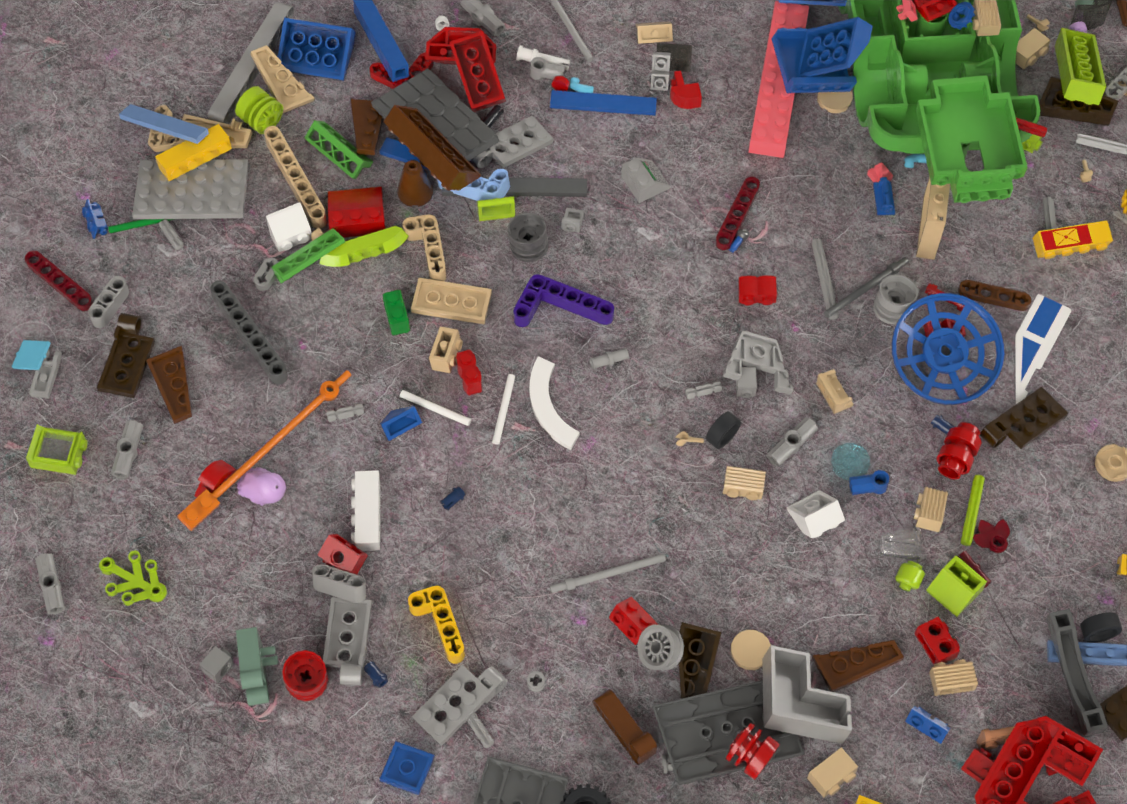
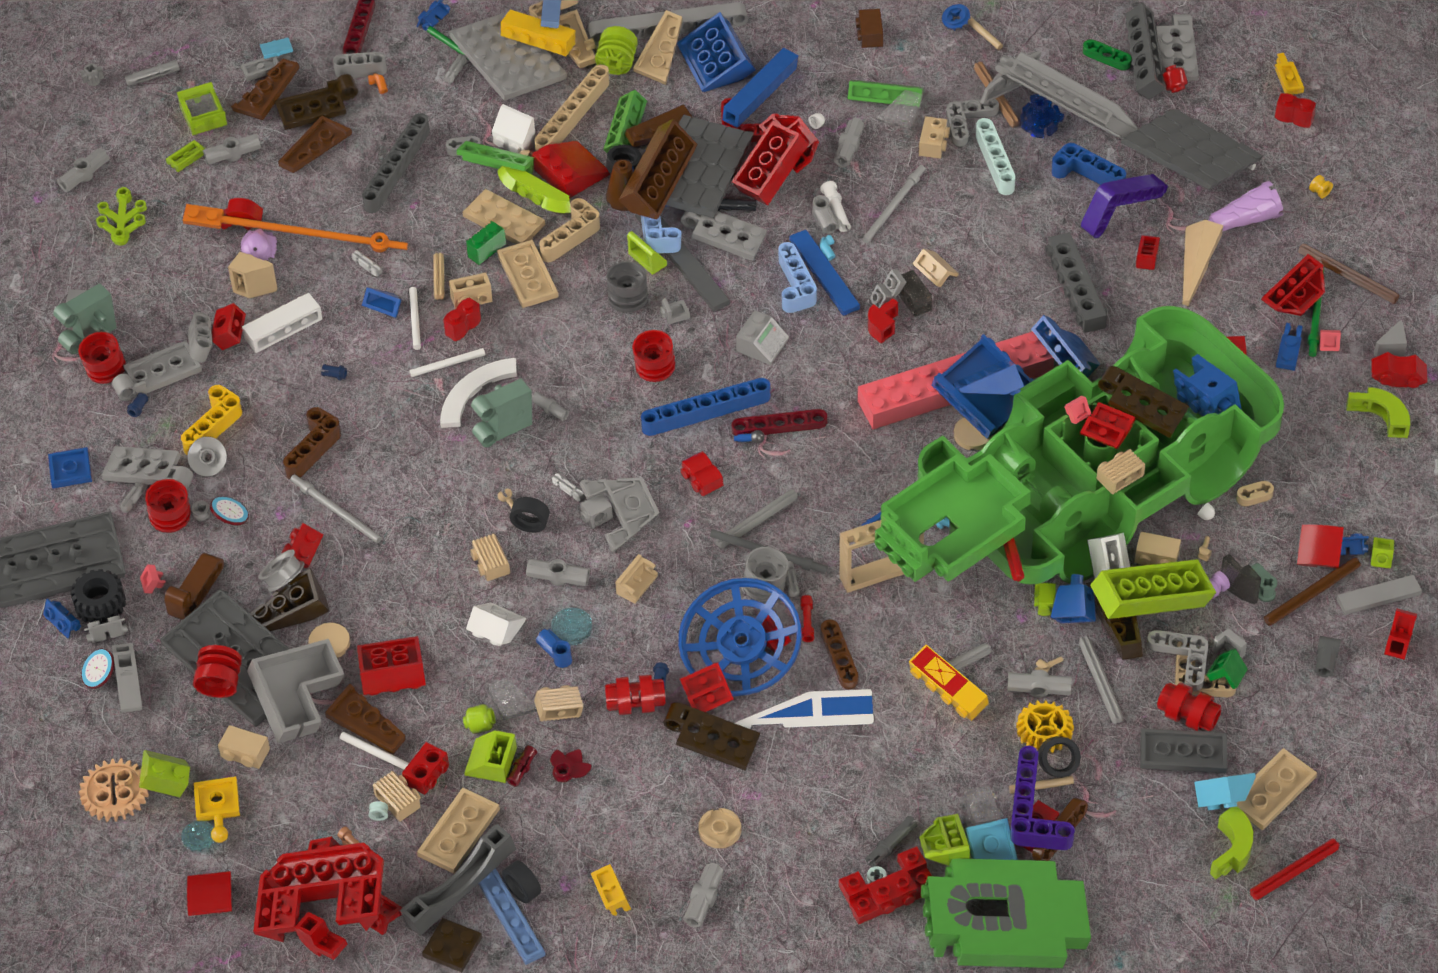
camera: 60 degrees right, 10 degrees down
dark purple beam [513,274,614,327] -> none
red tile [551,76,570,91] -> none
blue hinge [905,706,951,744] -> none
blue gear [949,2,975,30] -> none
lime axle [961,474,985,546] -> none
none -> coral tile [140,564,166,594]
none -> red wheel [145,479,191,533]
none -> lime tile [166,140,205,172]
none -> light grey dish [188,437,227,477]
none -> piece [210,496,249,525]
none -> tan slope [228,252,277,298]
none -> reddish brown wing [231,58,300,120]
none -> reddish brown beam [283,407,341,479]
none -> white bar [340,732,409,770]
none -> red slope [357,636,426,696]
none -> orange arm [367,73,388,94]
none -> light aqua bush [369,801,388,821]
none -> tan plate [417,788,500,874]
none -> tan axle [433,253,445,300]
none -> tan plate [463,189,545,244]
none -> sand green piece [471,378,532,447]
none -> black tyre [606,145,642,173]
none -> red wheel [632,330,676,382]
none -> blue beam [641,378,771,436]
none -> red slope [680,662,734,712]
none -> light blue beam [778,242,817,313]
none -> light grey piece [1007,670,1072,698]
none -> blue torso [1051,574,1096,623]
none -> white slope [1088,533,1130,578]

